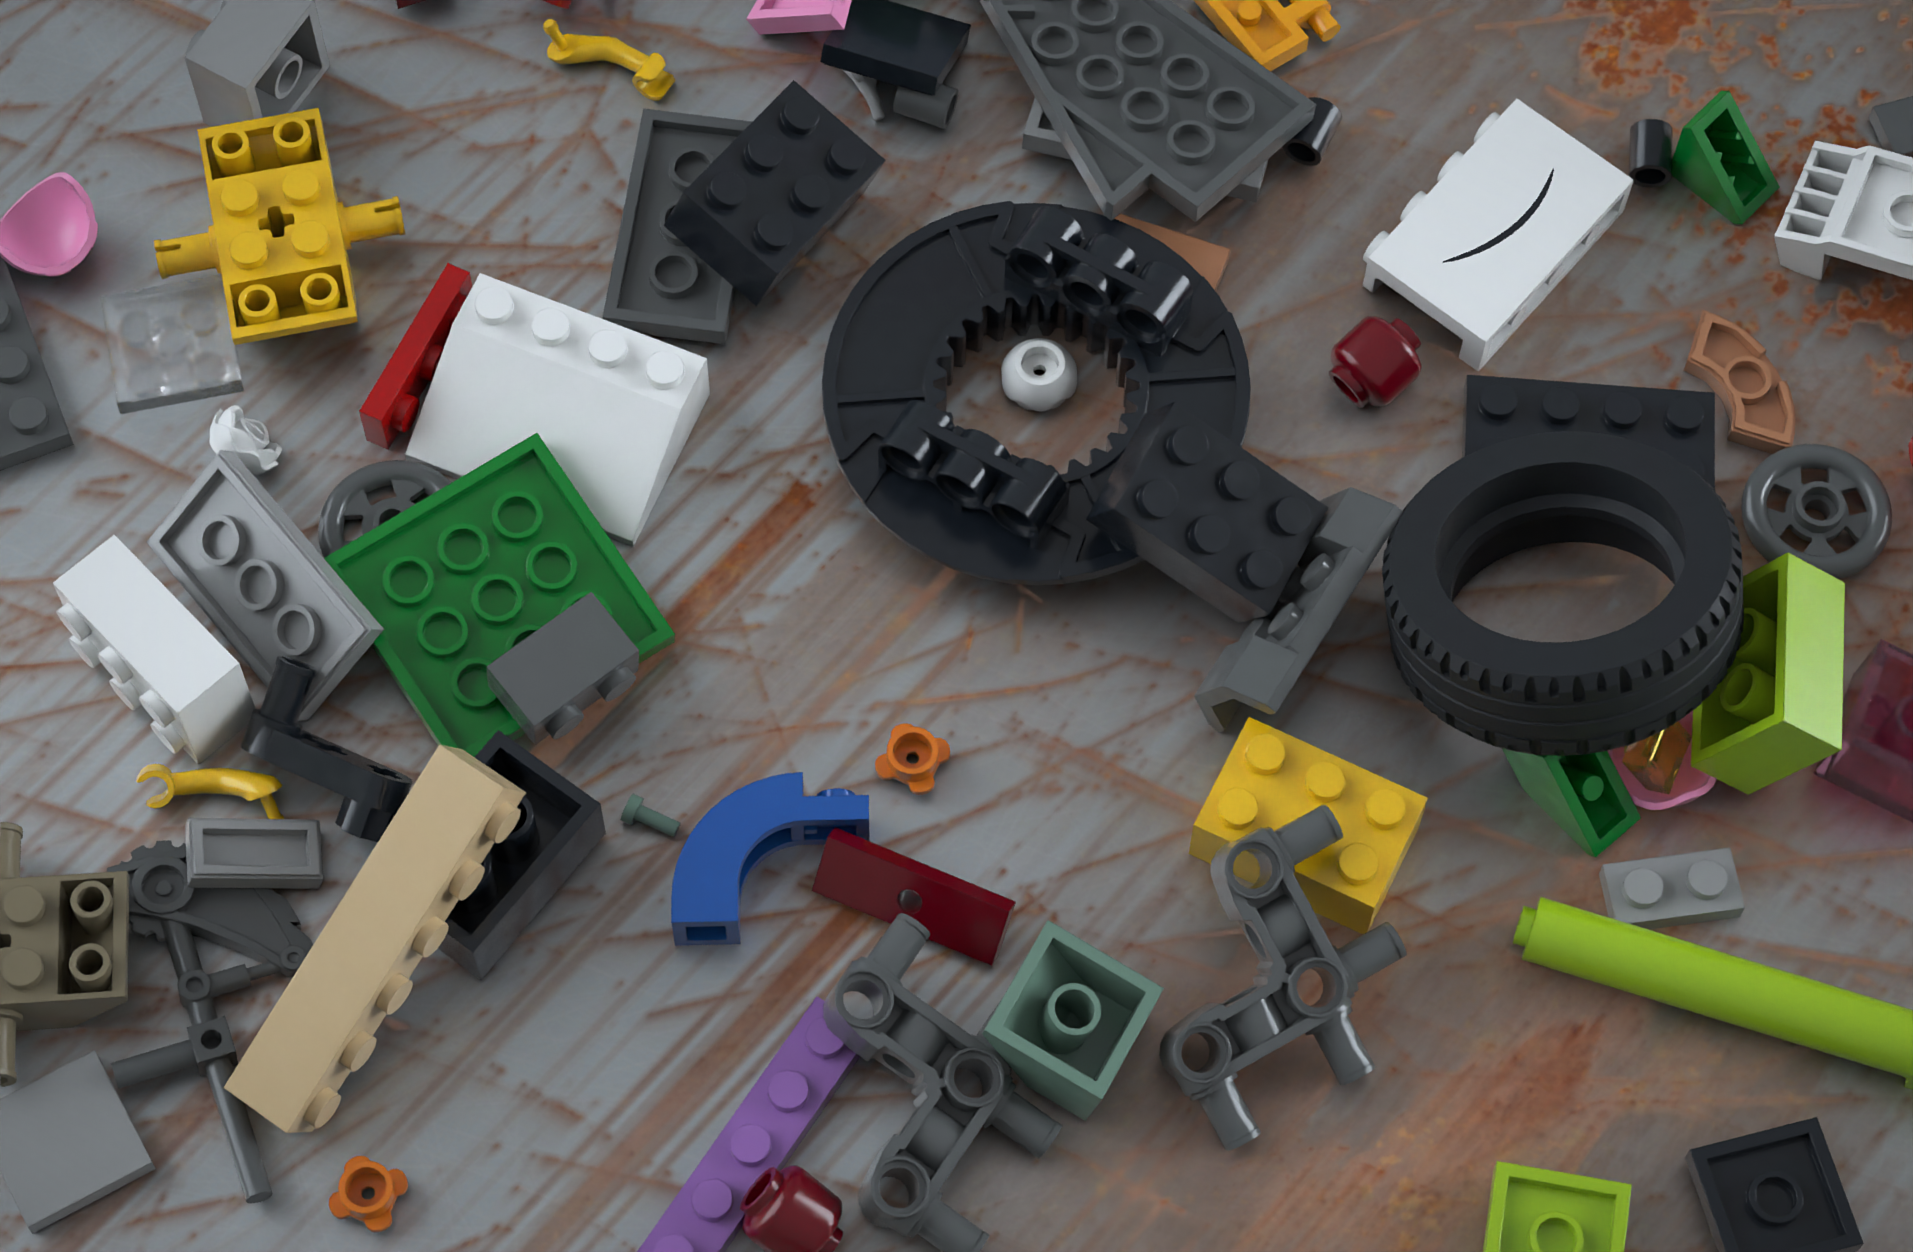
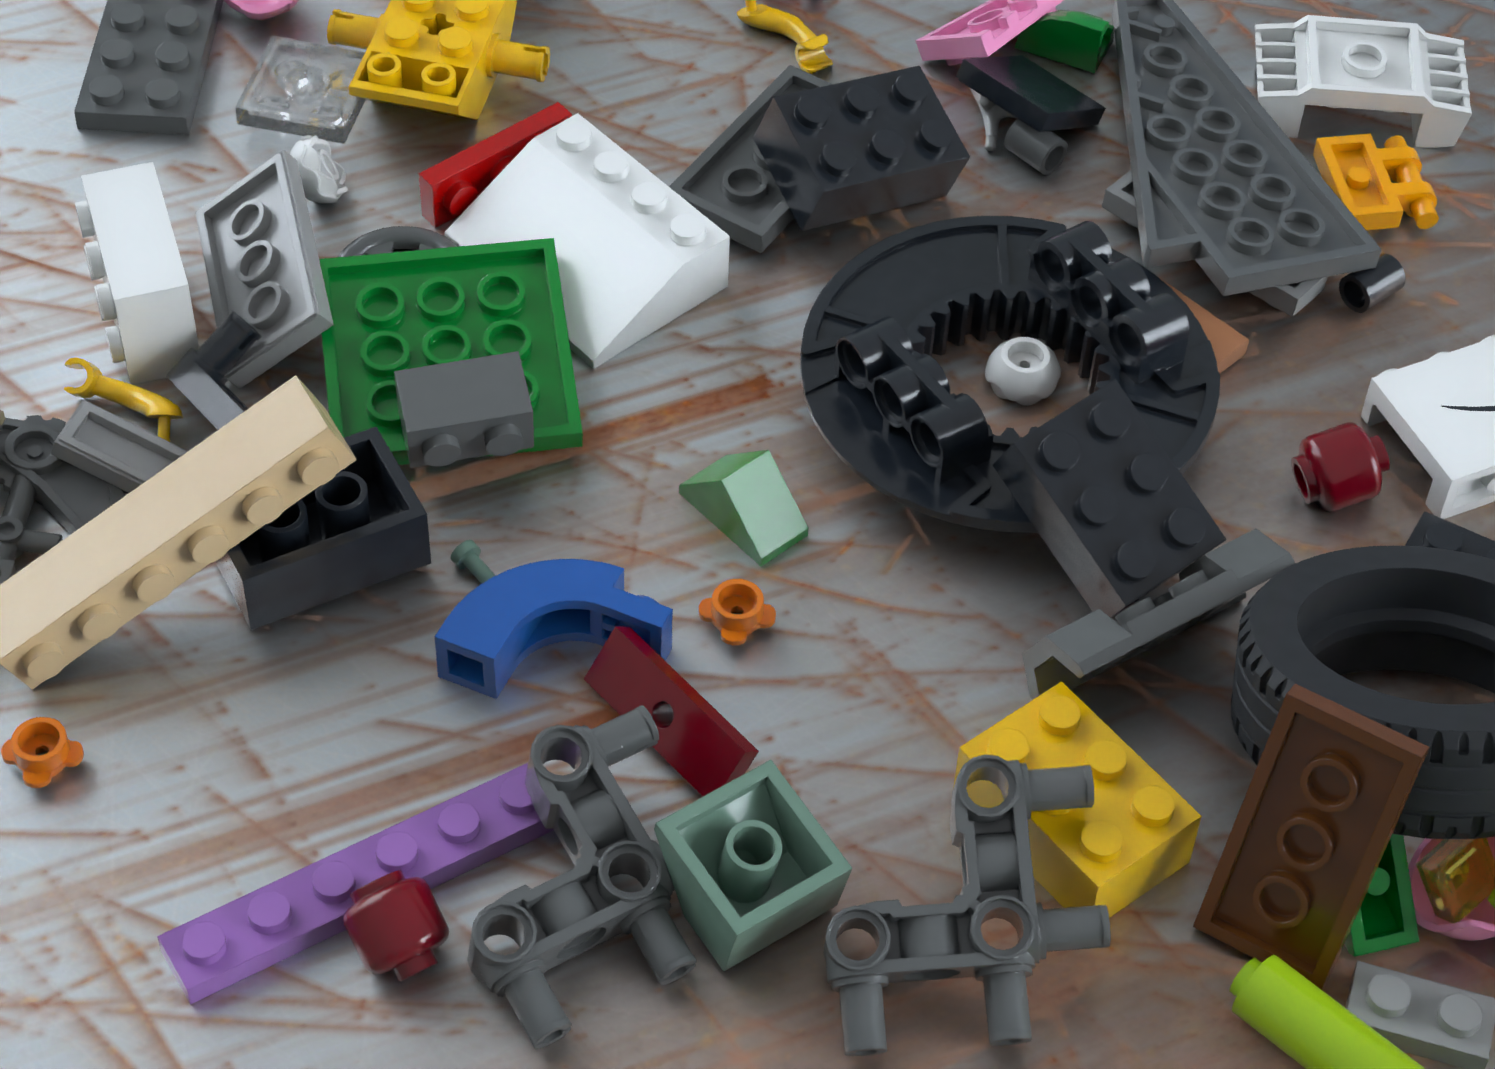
camera: 25 degrees right, 15 degrees down
none -> slope [679,450,809,567]
none -> reddish brown plate [1193,684,1429,990]

